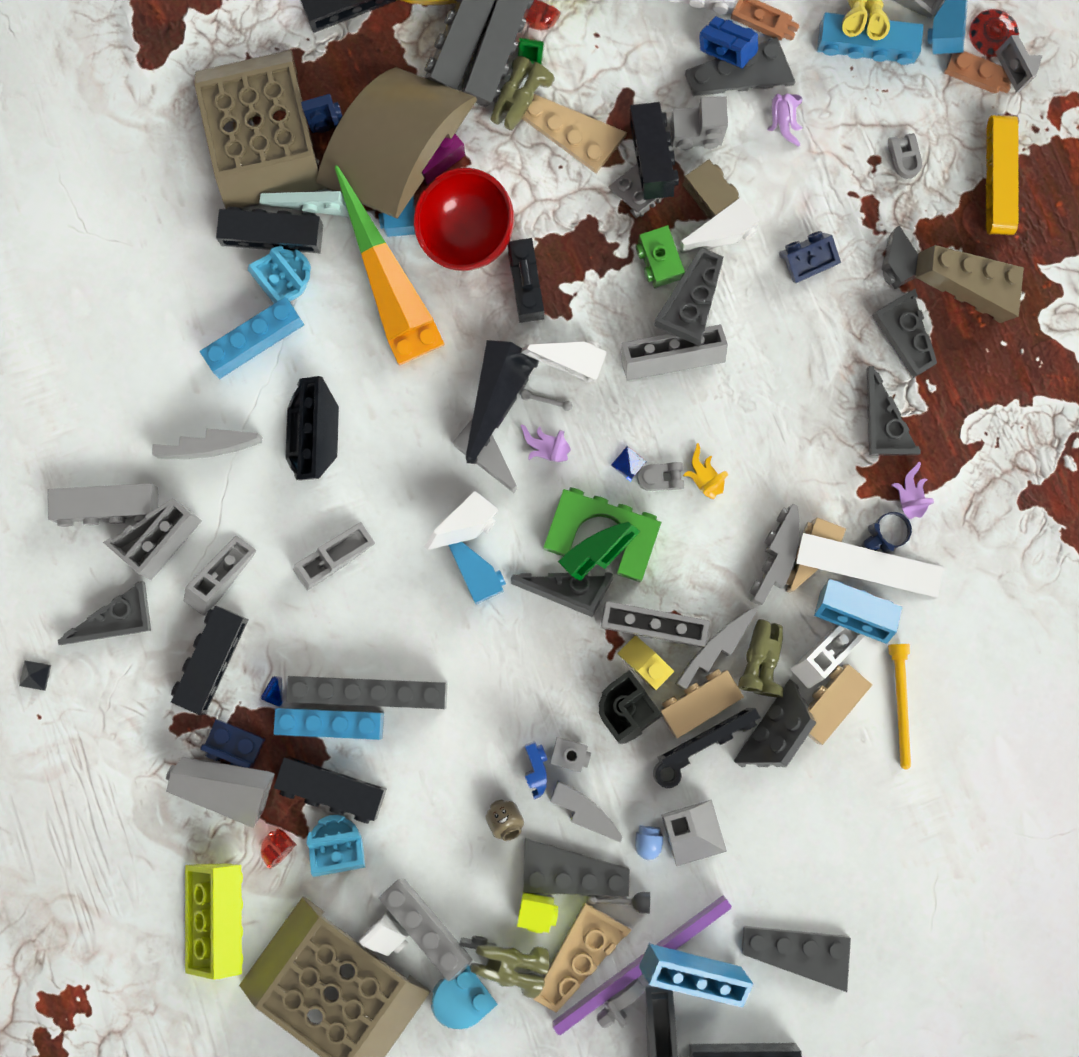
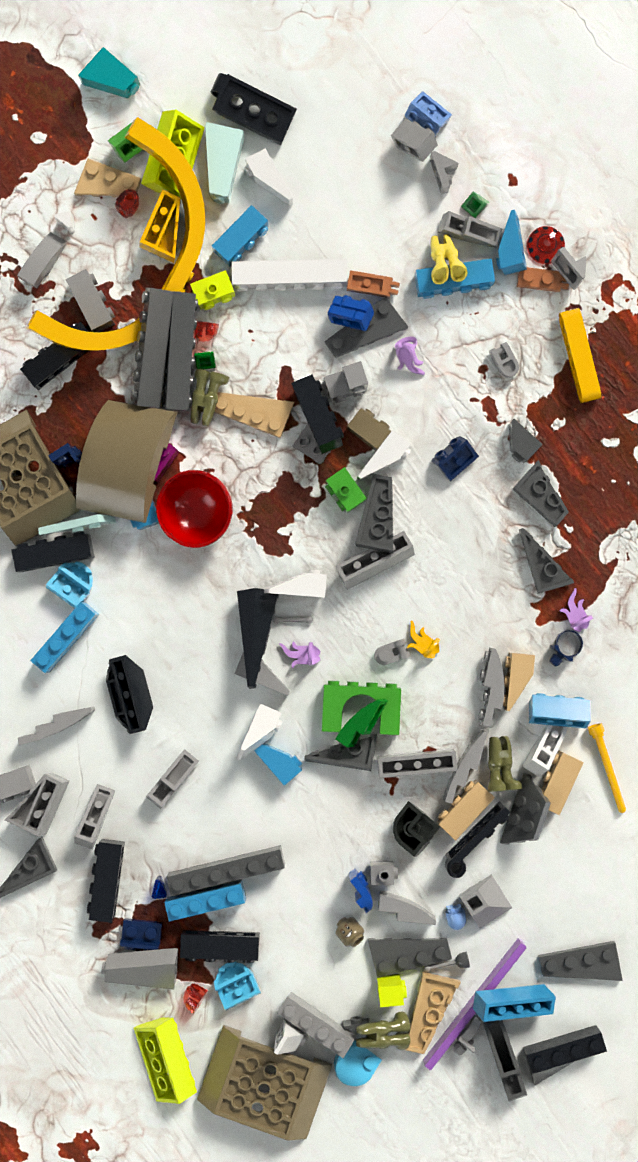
camera: 15 degrees left, 5 degrees up
light orange plate [335,165,445,365] -> none
black piece [507,238,544,323] -> none
clear blue slope [611,446,647,482] -> none
light yellow slope [617,635,675,690] -> none
white sticker [796,533,944,598] -> none
dark tan wedge [915,245,1024,323] -> none

